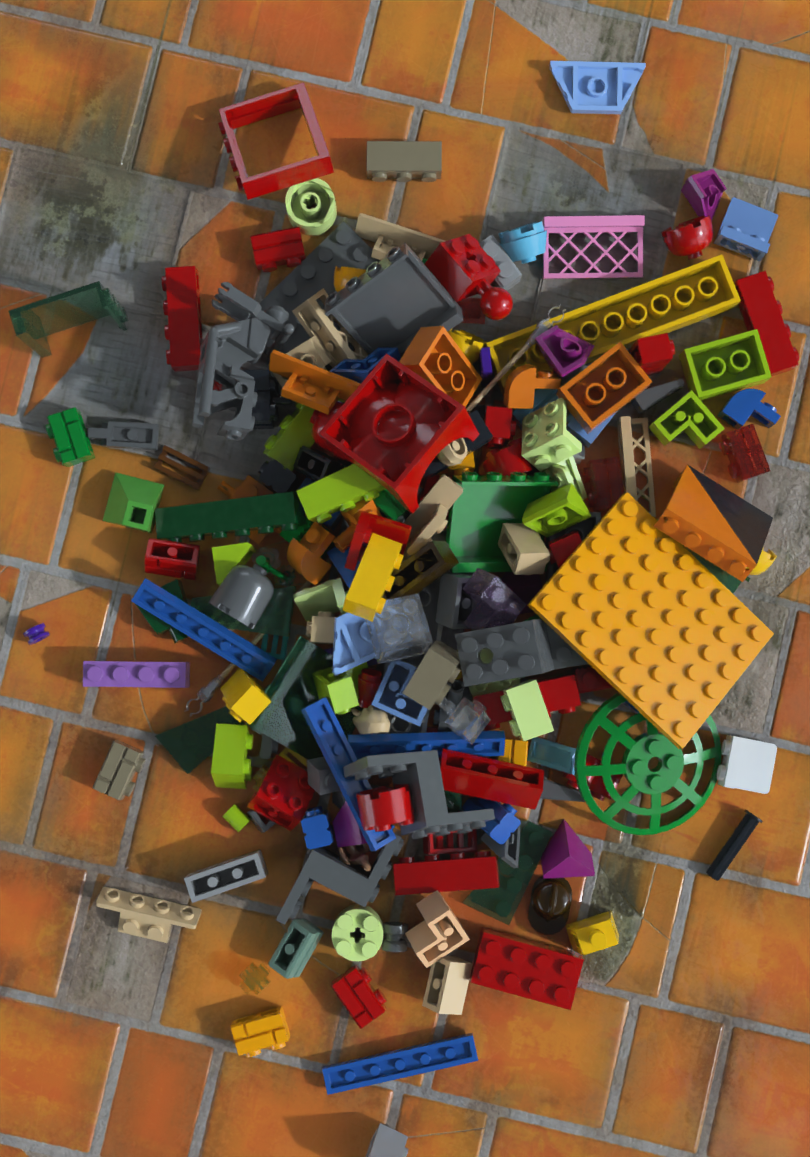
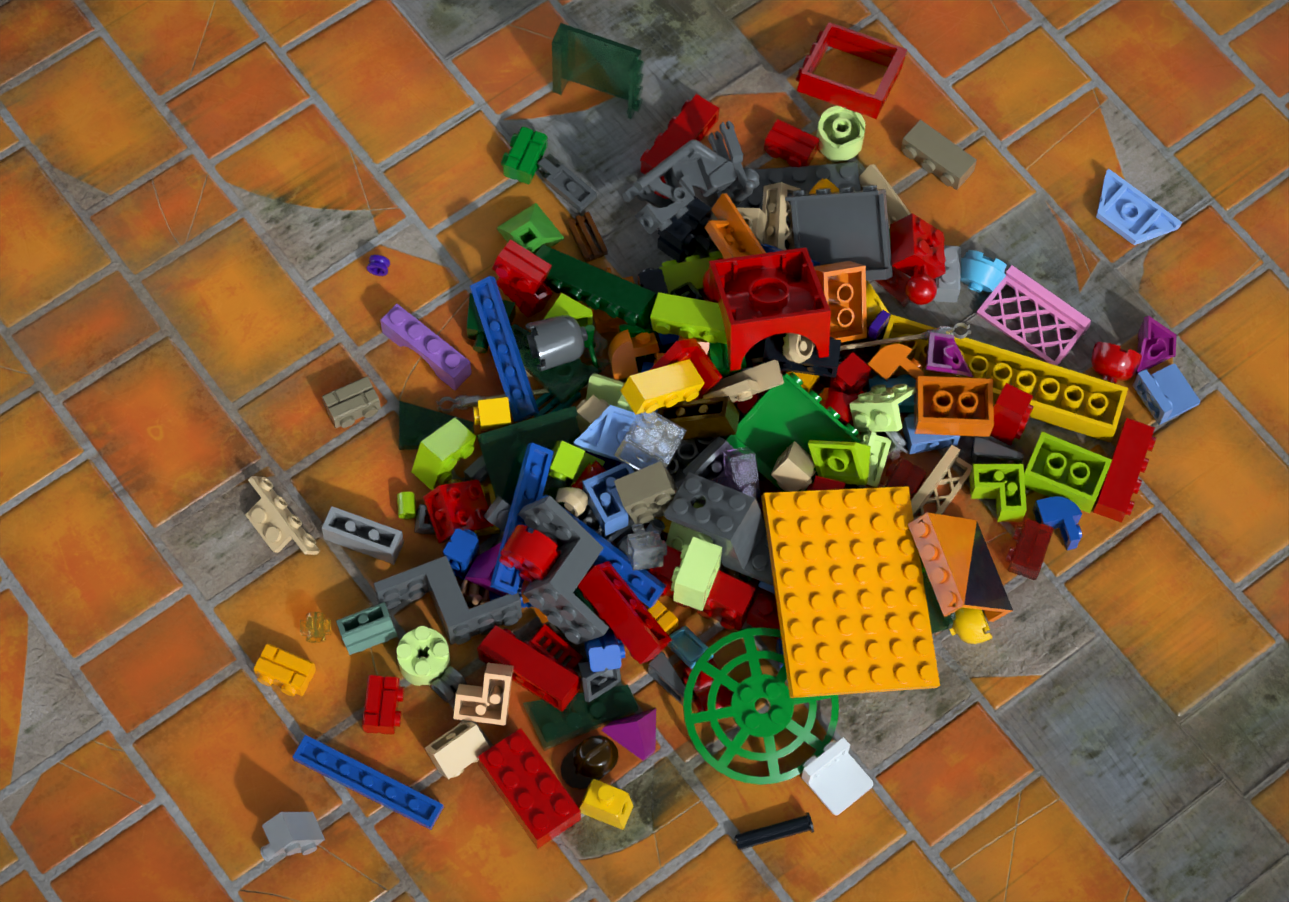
camera: 35 degrees right, 20 degrees down
none -> red brick [492,239,552,295]

